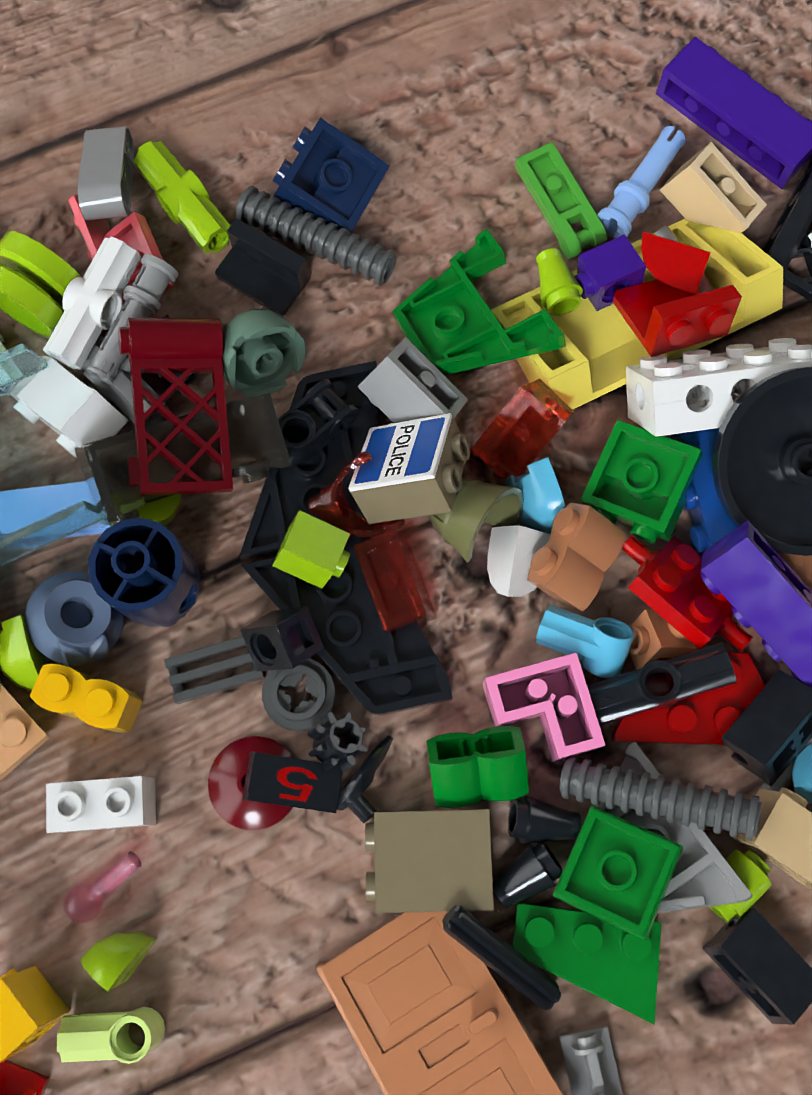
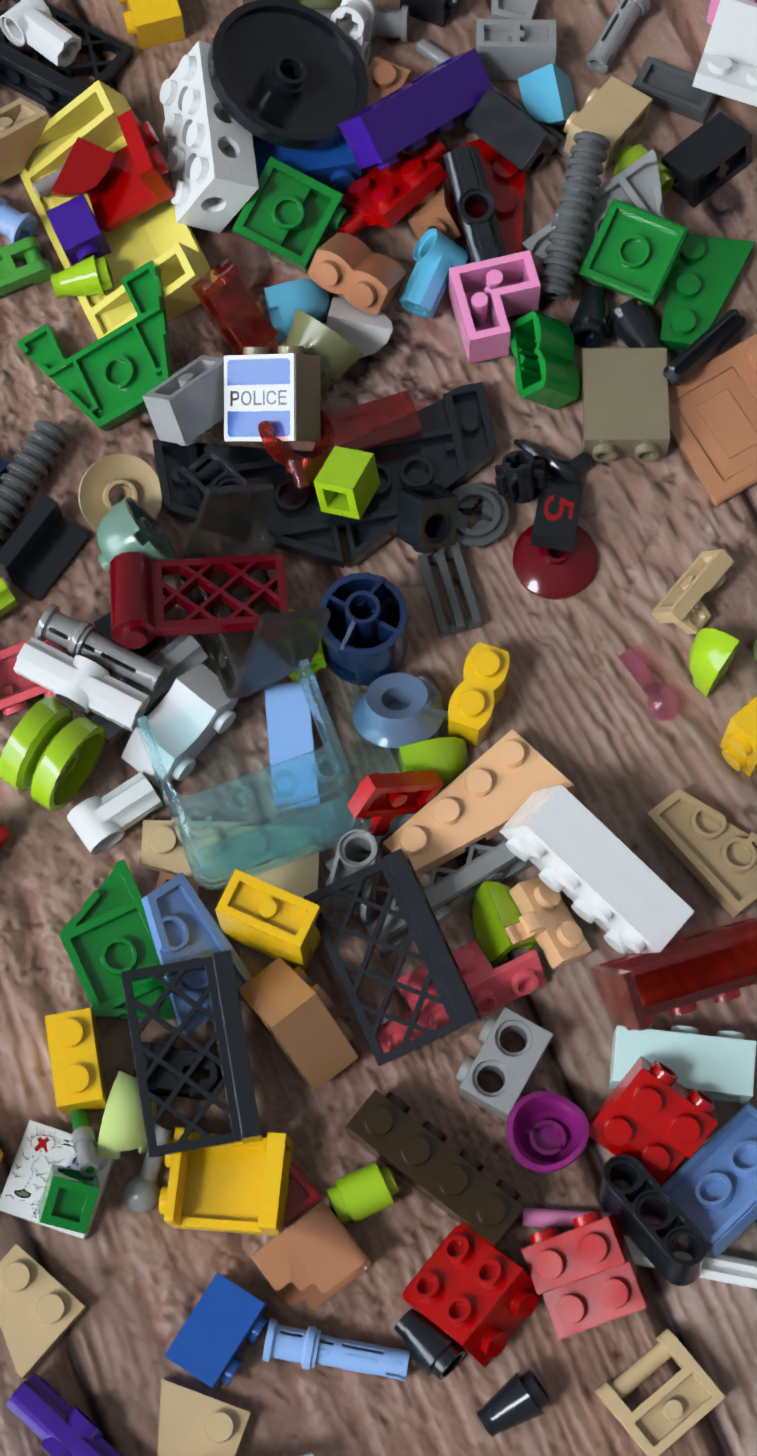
camera: 90 degrees left, 5 degrees down
white brick [46,776,156,833] -> none
none -> tan dish [78,453,162,531]
none -> tan hinge [650,549,734,634]

